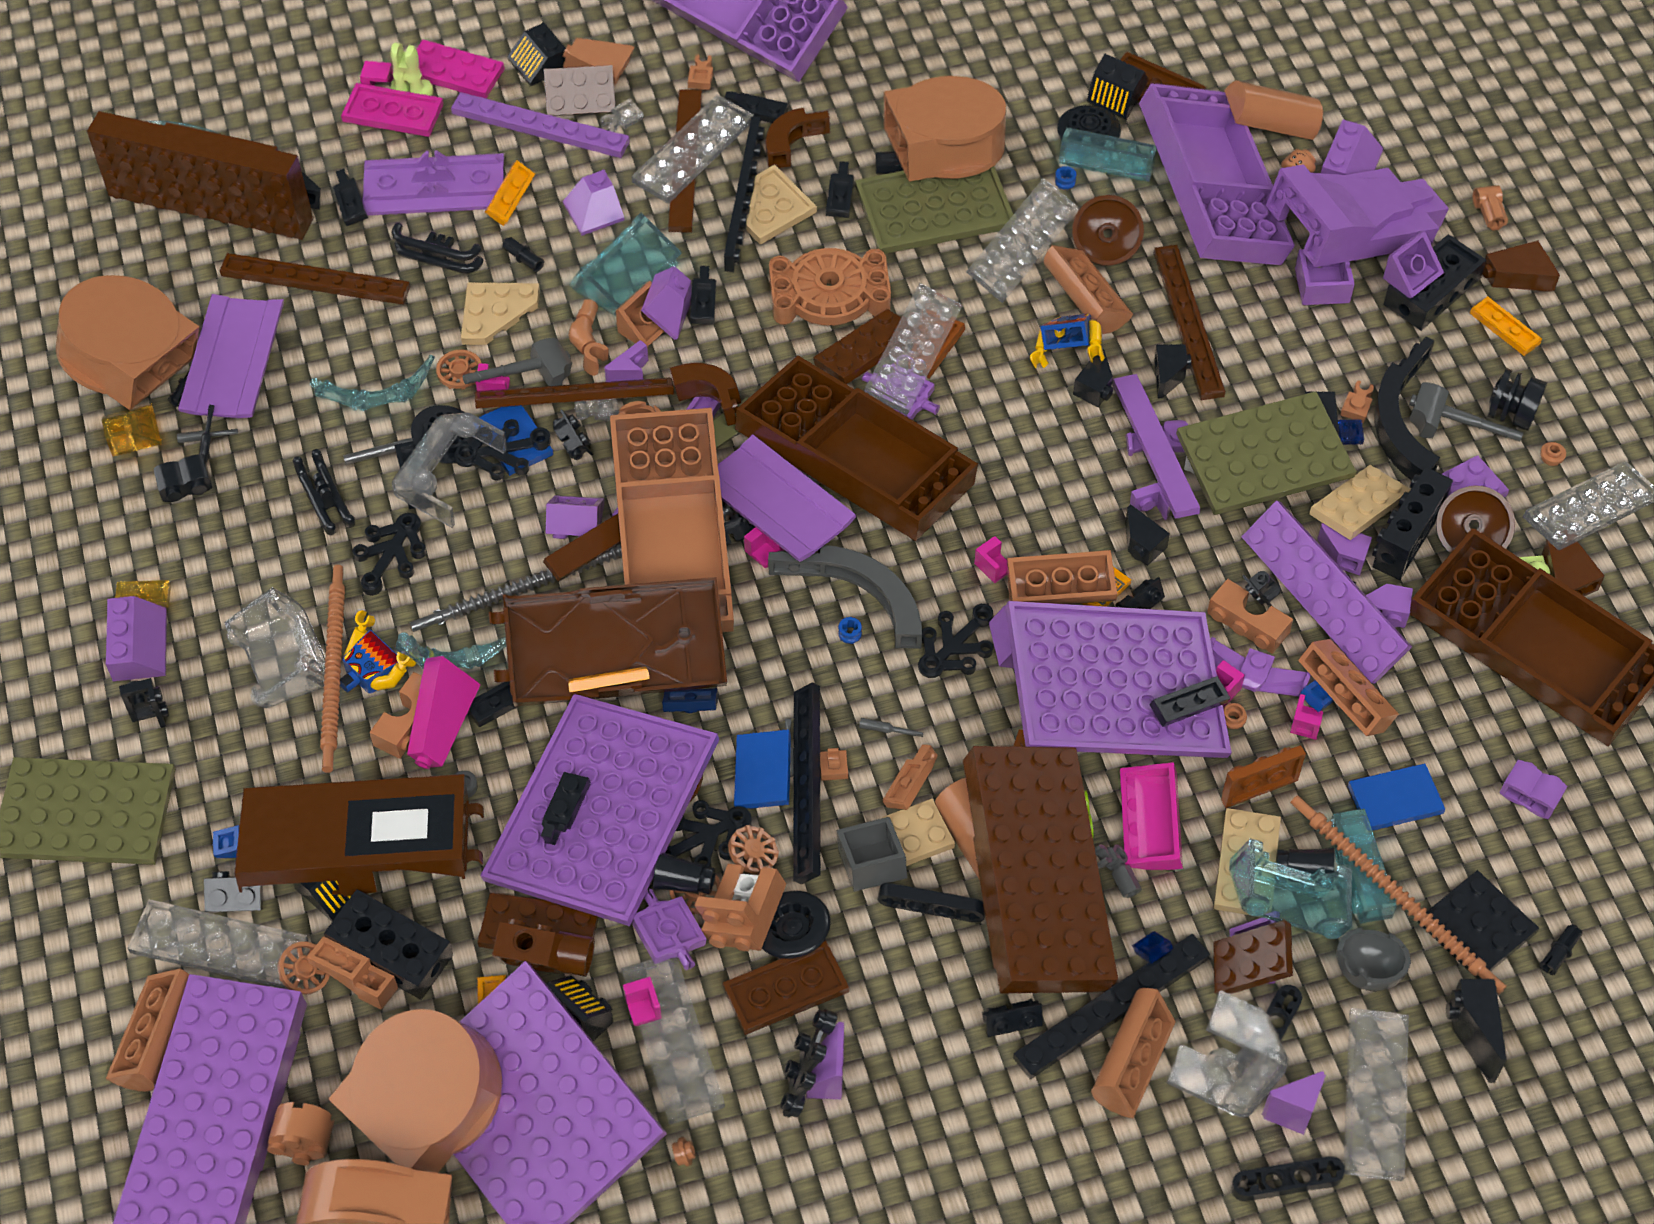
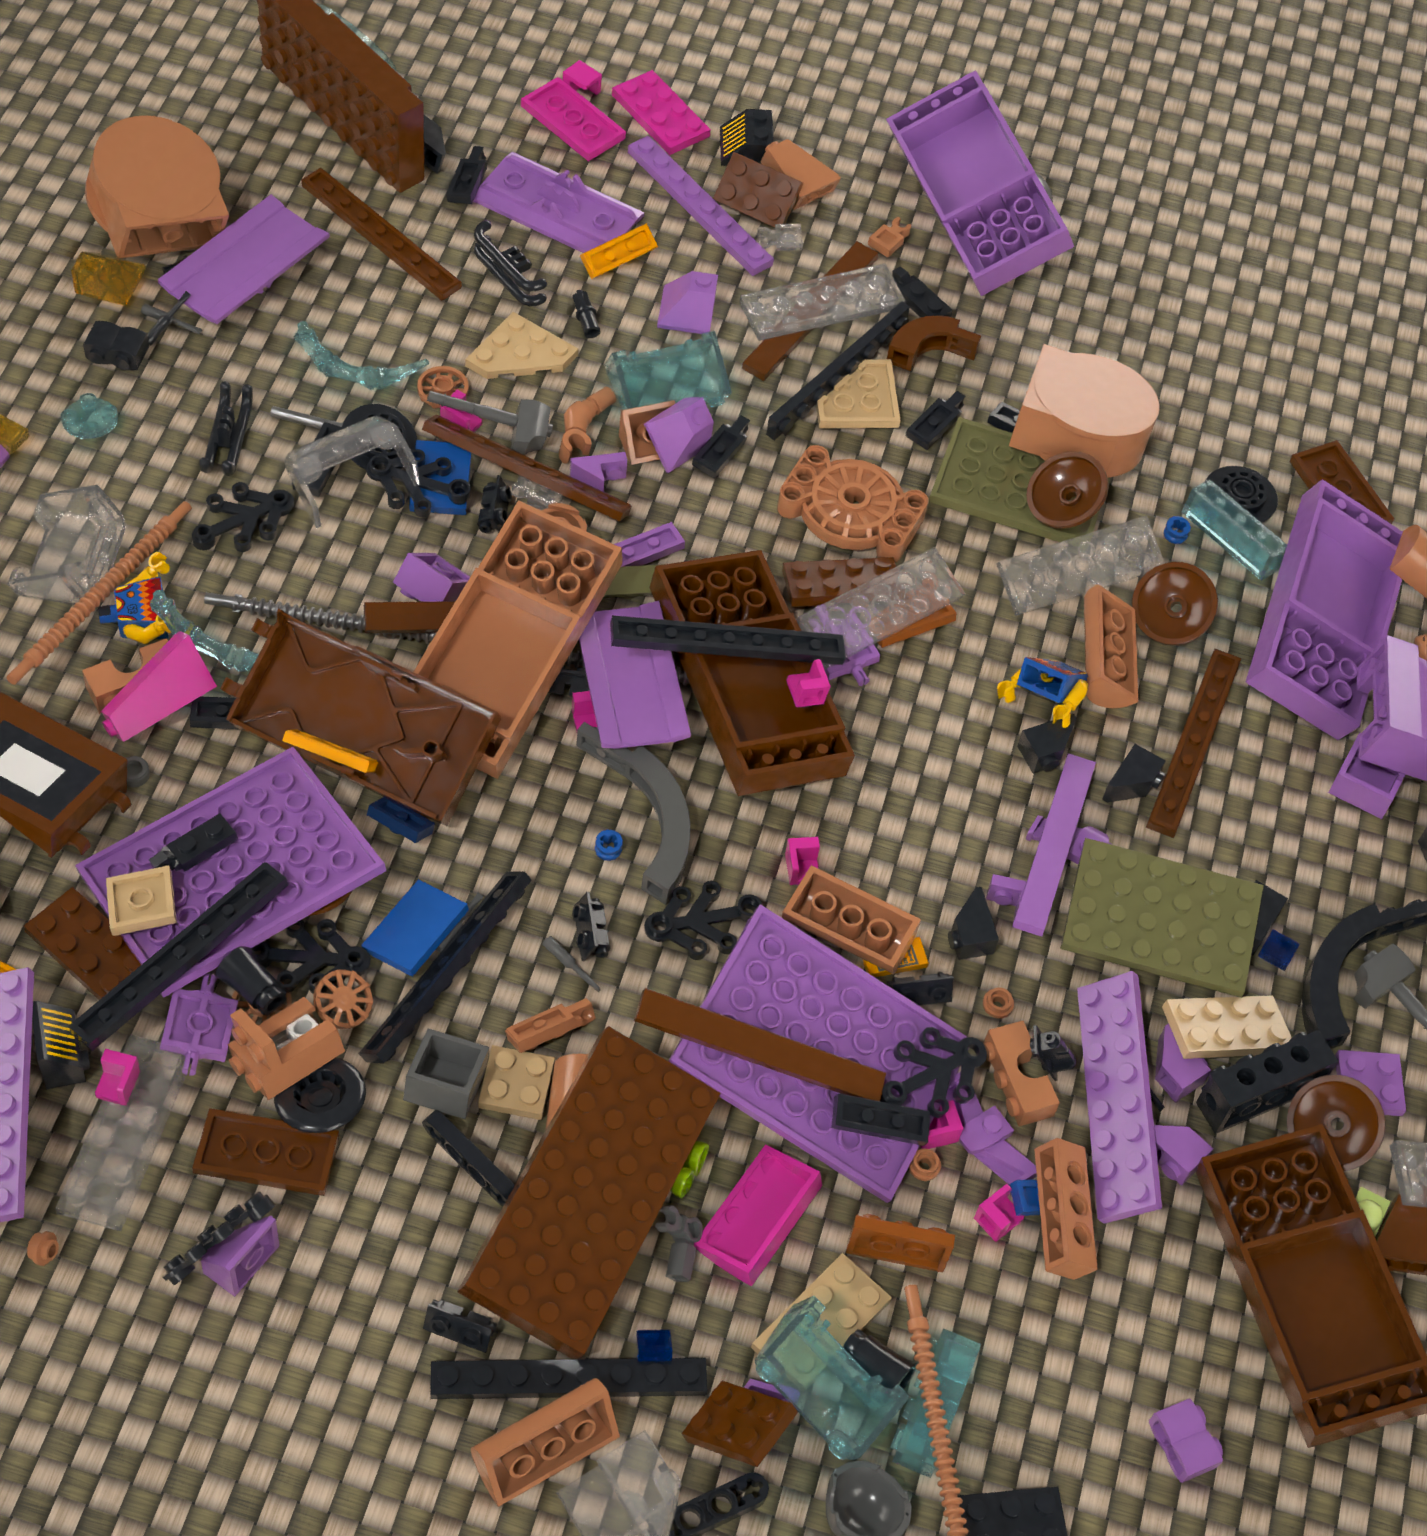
camera: 25 degrees right, 0 degrees up
yellowish green piece [390,43,433,96] -> none
reddish brown brick [492,919,595,977] -> none
reddish brown arch [670,363,741,426] -> none
nougat tile [820,748,848,781] -> none
black slope [1087,53,1149,120] -> none
nougat plate [1340,380,1374,423] -> none
blue tile [1348,764,1445,832] -> none
none -> clear light blue dish [61,393,118,439]
none -> black plate [68,862,288,1051]
none -> tan plate [106,865,177,936]
none -> black hinge [572,892,611,961]
none -> black plate [610,615,846,665]
none -> reddish brown tile [634,988,886,1101]
none -> dark pink panel [786,659,831,707]
none -> black plant [880,1027,987,1118]
none -> nougat plate [983,988,1014,1018]
none -> reddish brown dish [1026,452,1109,529]

